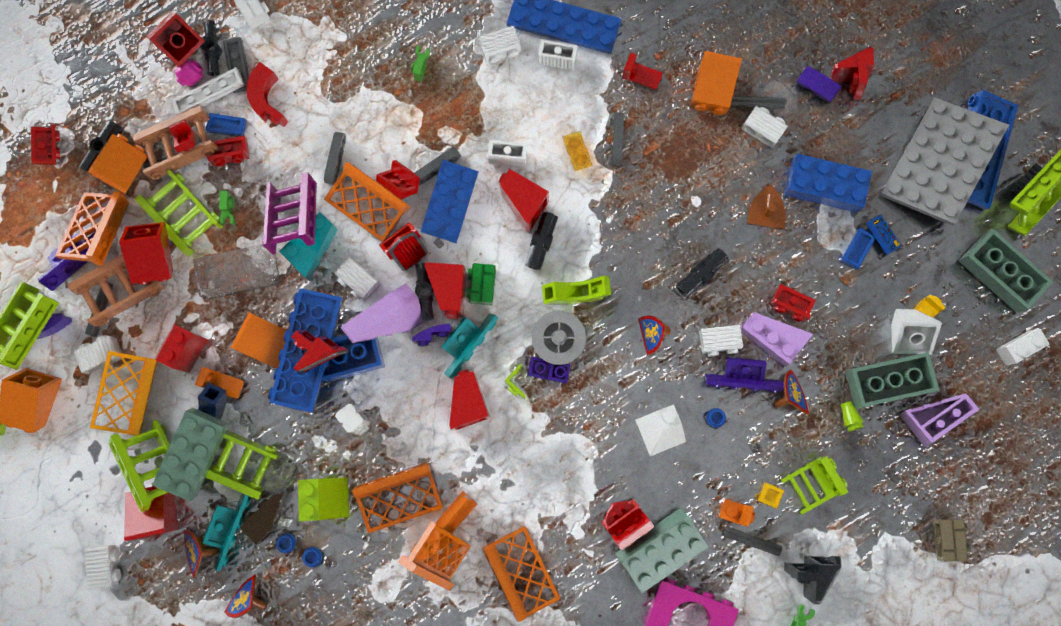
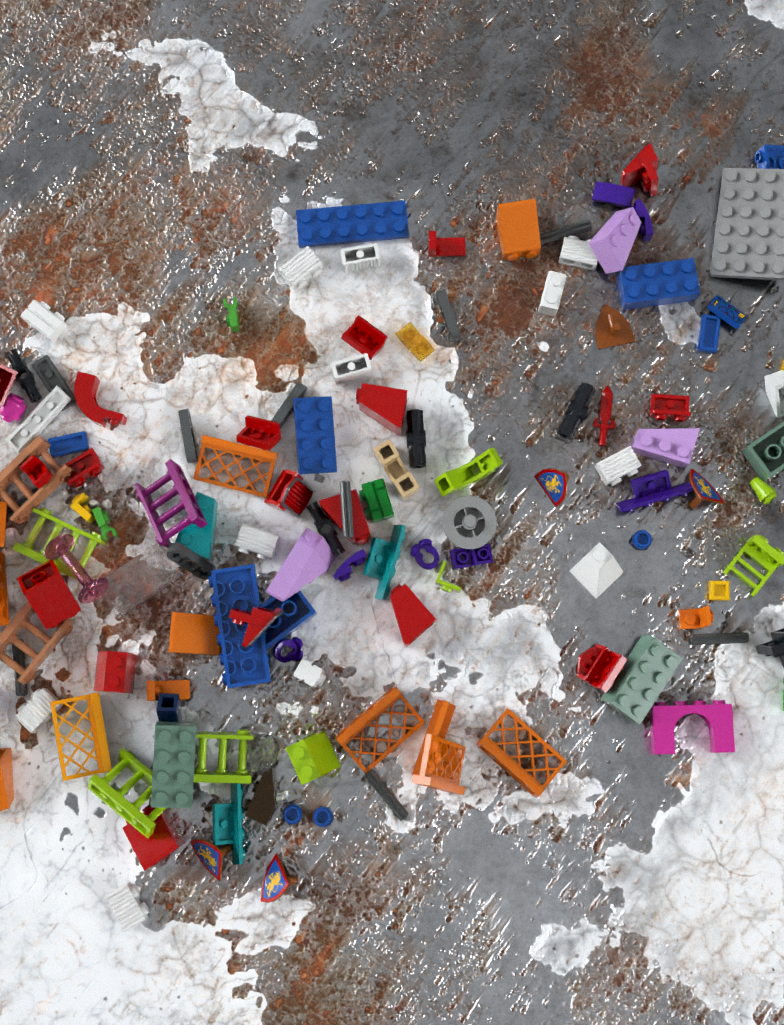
camera: 25 degrees left, 0 degrees up
none -> clear pink hose [44,534,109,603]
none -> yellow bracket [70,492,95,524]
none -> dark grey beam [167,543,213,579]
none -> dark purple piece [272,637,303,663]
none -> dark grey axle [340,480,354,539]
none -> red bracket [341,315,388,360]
none -> dark grey axle [365,770,409,821]
none -> tan arch [373,439,420,501]
none -> dark purple piece [410,539,439,570]
none -> white brick [538,271,567,316]
none -> lavender wedge [588,207,642,274]
none -> red sword [593,386,615,447]
none -> dark purple slope [631,199,653,241]

